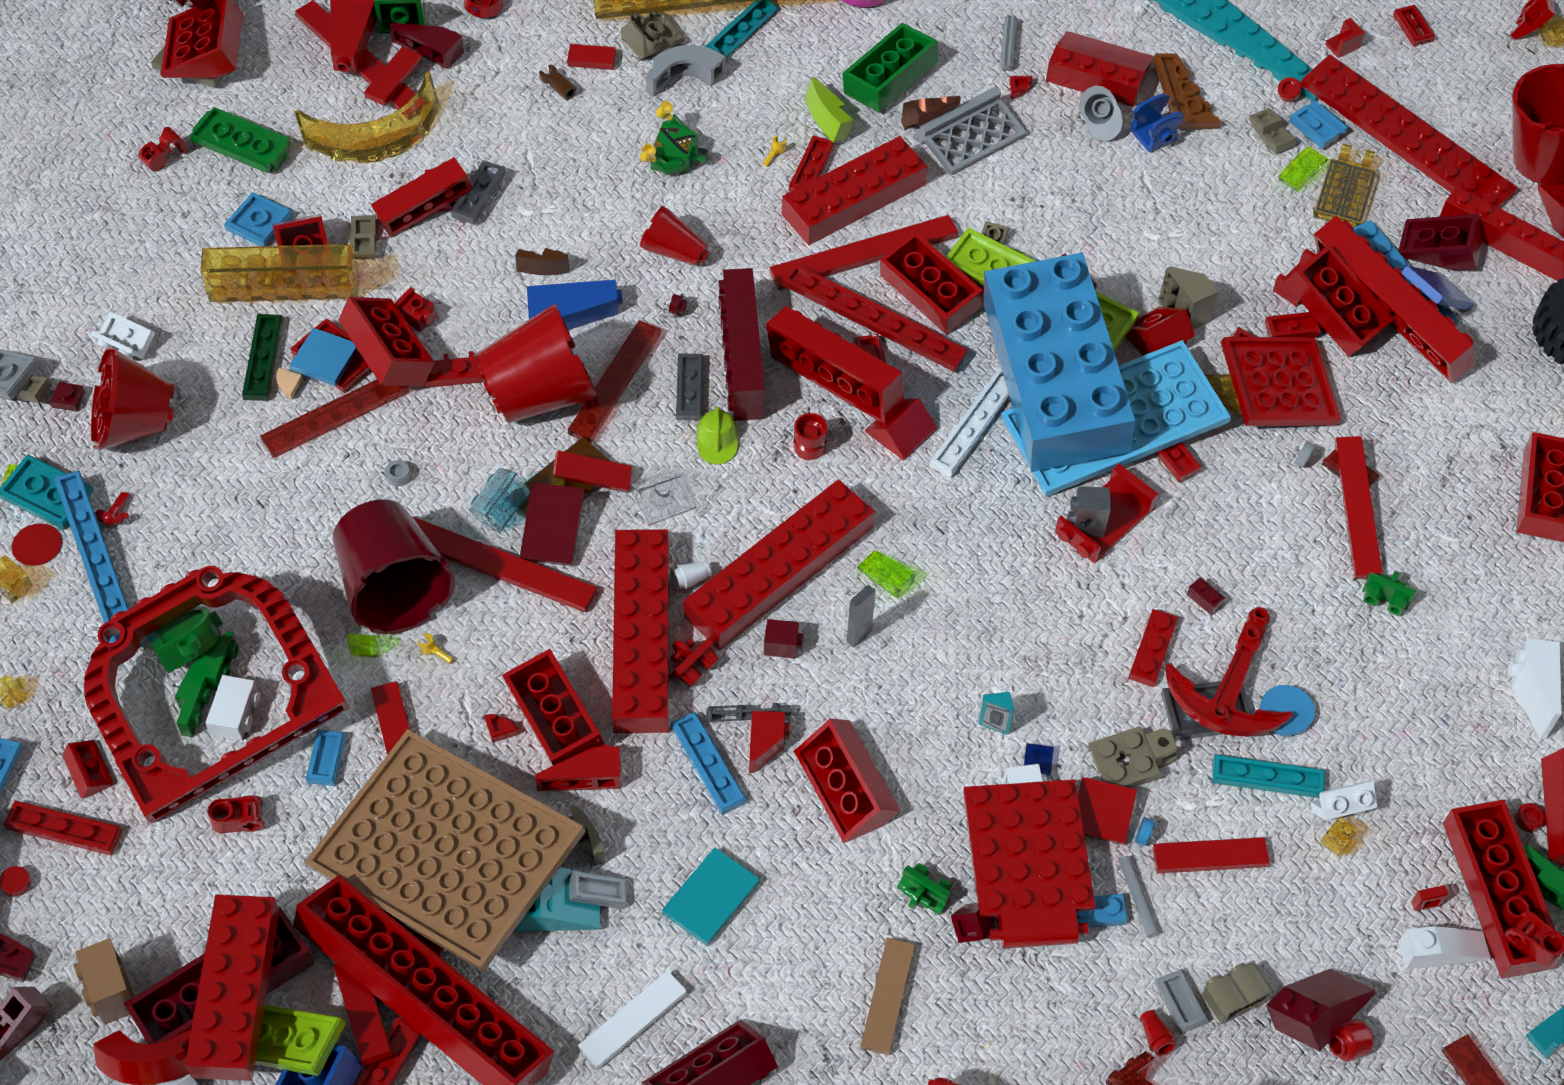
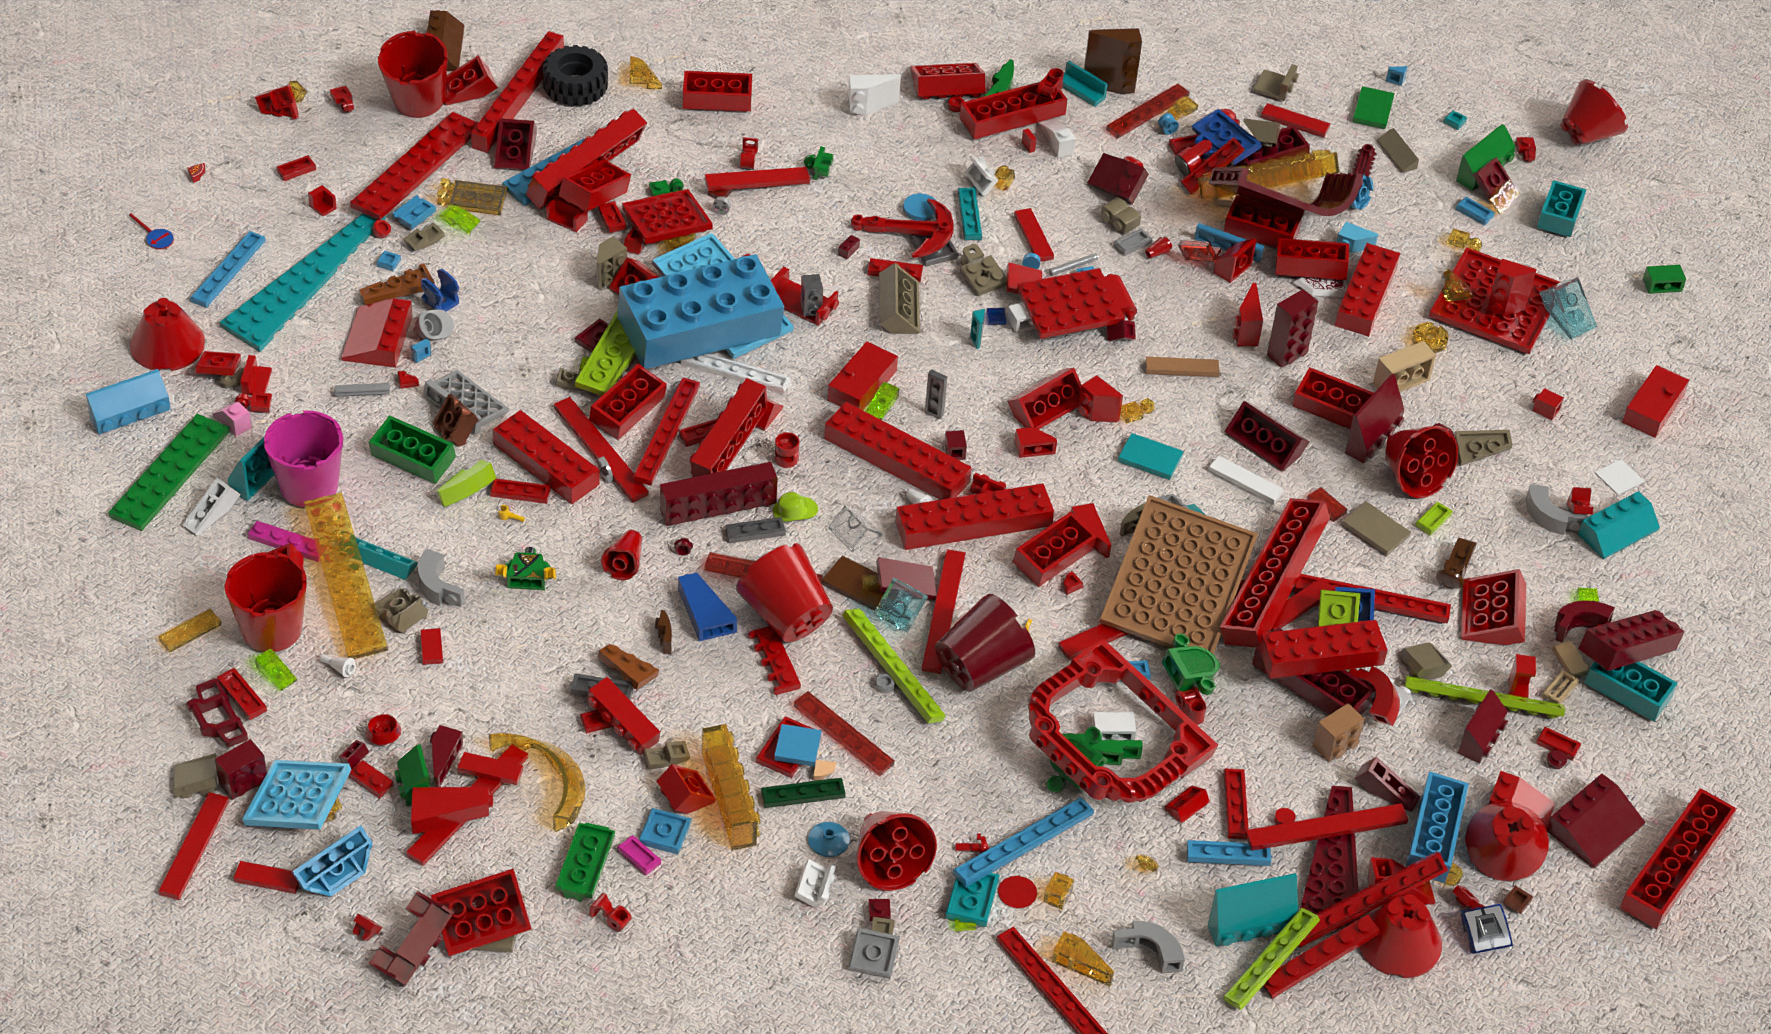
camera: 105 degrees left, 10 degrees down
red brick [338,297,435,386] -> none
clear neon green tile [347,633,379,658] -> none
red brick [395,287,436,332] -> none
reddish brown bar [539,64,576,100] -> none
red tile [553,450,632,493] -> none
dark azure tile [671,712,746,815] -> none
dark grey piece [706,703,791,722] -> none
green hips [897,863,952,915] -> none
blue tile [1402,265,1475,310] -> none
none -> dark azure tile [377,250,401,271]
none -> dark azure tile [411,339,431,363]
none -> light grey tile [598,456,614,483]
none -> dark orange wing [598,644,659,690]
none -> dark pink tile [617,835,661,876]
none -> green plate [649,178,684,197]
none -> red leg [740,137,758,169]
none -> dark azure dish [808,822,850,857]
none -> red brick [827,341,898,410]
none -> lime plate [842,608,946,723]
none -> dark tan slope [879,263,920,334]
none -> red slope [1078,375,1123,423]
none -> clear yellow plate [1120,398,1155,423]
none -> green piece [1162,633,1220,695]

